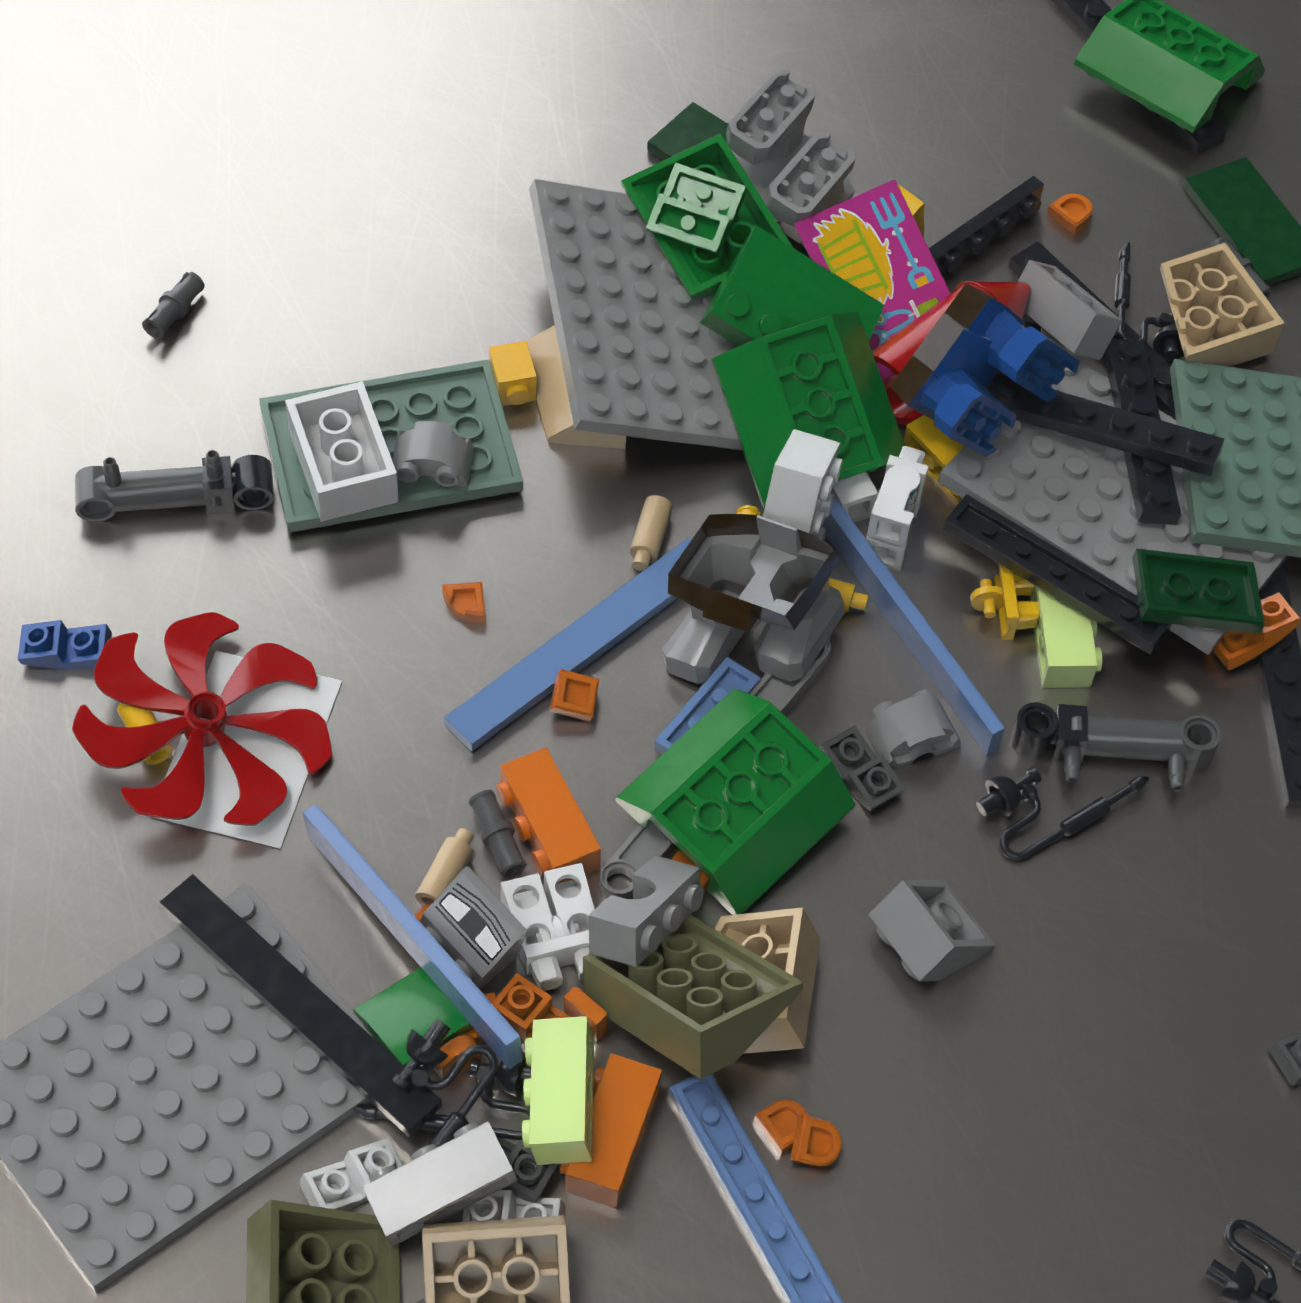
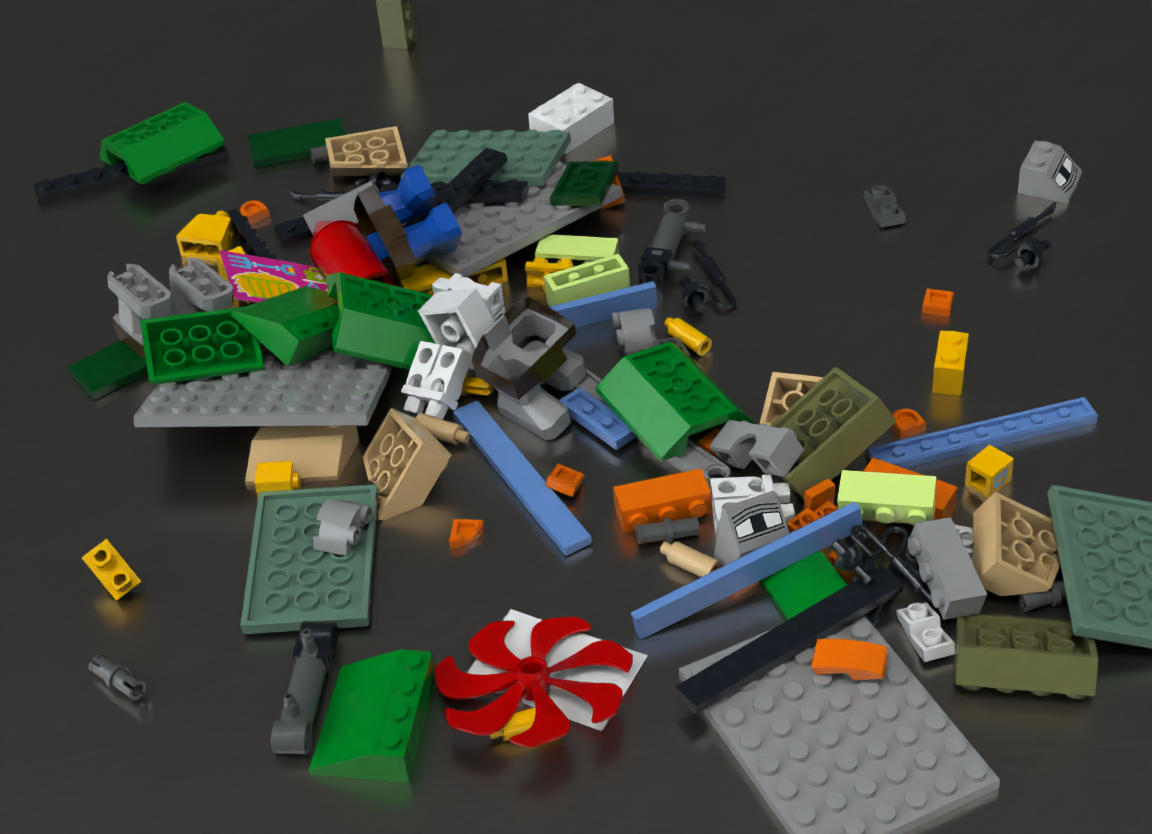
camera: 70 degrees left, 15 degrees down
blue slope [18,620,112,669] -> none
white brick [285,381,398,522] -> none
slope [646,162,748,254] -> none
orange tile [790,1115,842,1166] -> none
light grey slope [868,880,996,982] -> none
black plate [943,494,1172,654] -> none
none -> yellow hips [82,538,142,601]
none -> yellow torso [176,210,235,261]
none -> green slope [309,649,436,783]
none -> tan wedge [362,408,451,521]
none -> white hips [401,341,474,419]
none -> yellowish green brick [544,254,630,306]
none -> yellow cylinder [664,317,712,356]
none -> orange slope [811,639,889,680]
none -> orange tile [922,289,954,316]
none -> yellow brick [932,330,969,396]
none -> yellow brick [965,444,1014,498]

